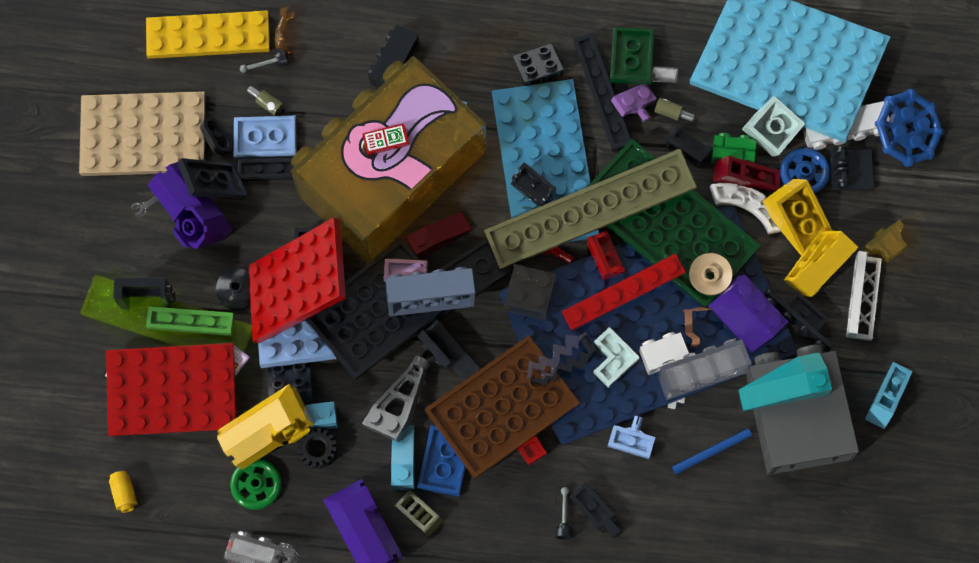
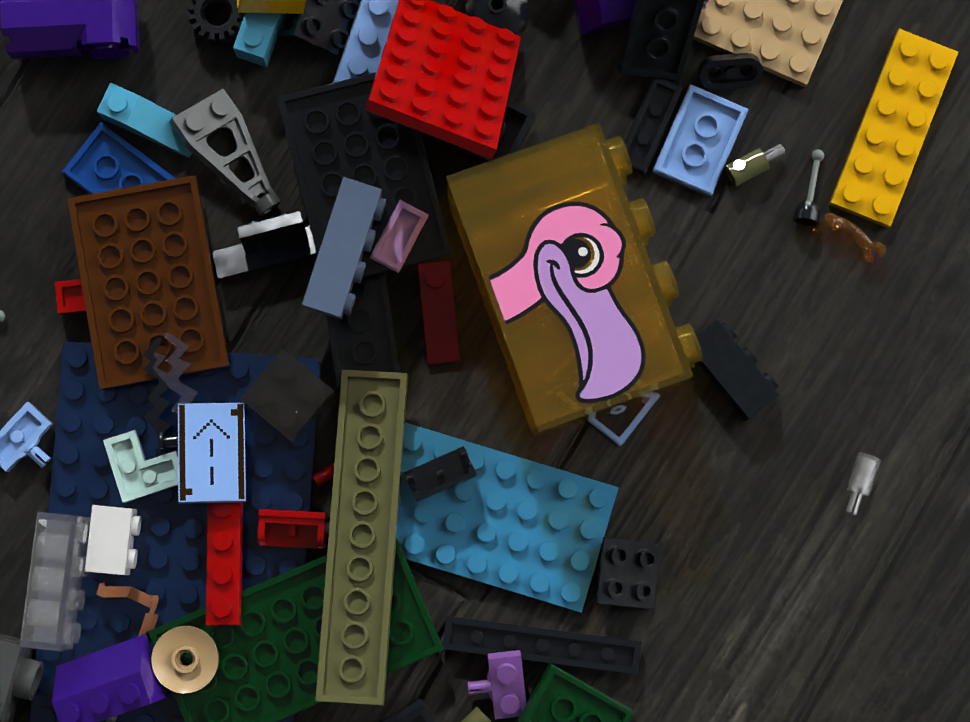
camera: 105 degrees right, 10 degrees up
tile [362,123,409,155] -> none
olive slope [395,490,443,537] -> none
none -> light blue tile [178,403,246,504]

